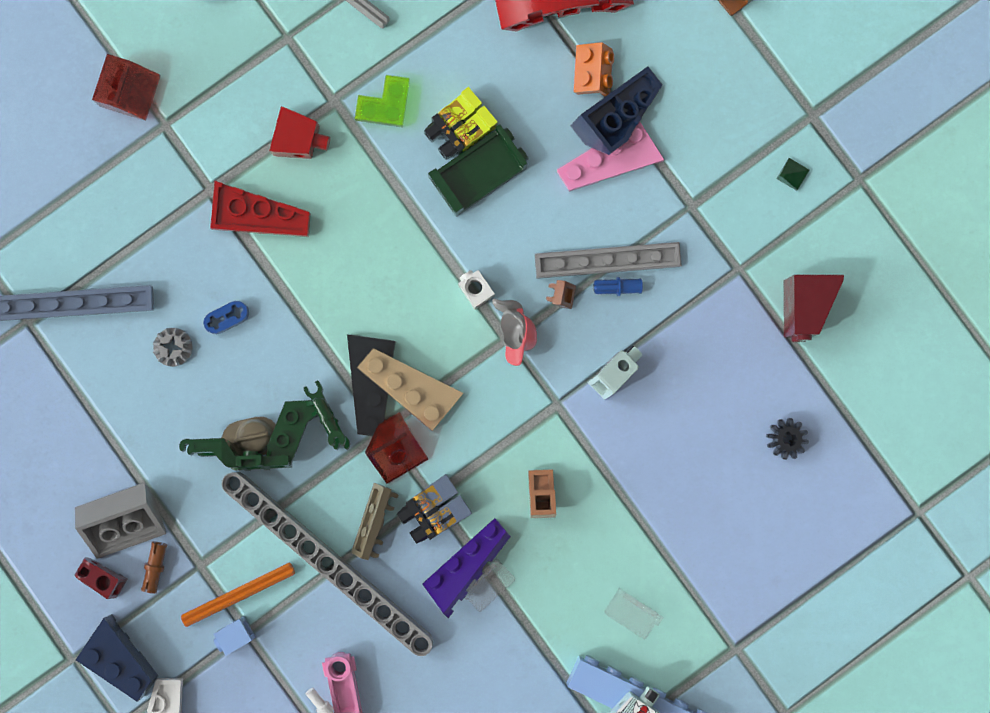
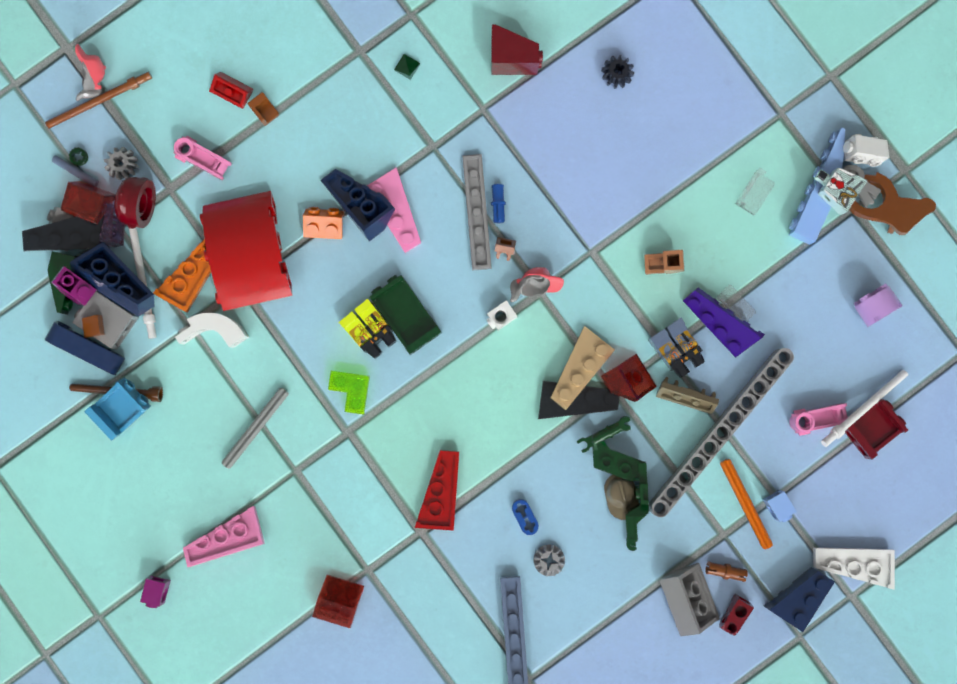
camera: 85 degrees left, 0 degrees up
red torso [269,106,330,159] -> none
light aqua torso [587,346,642,400] -> none

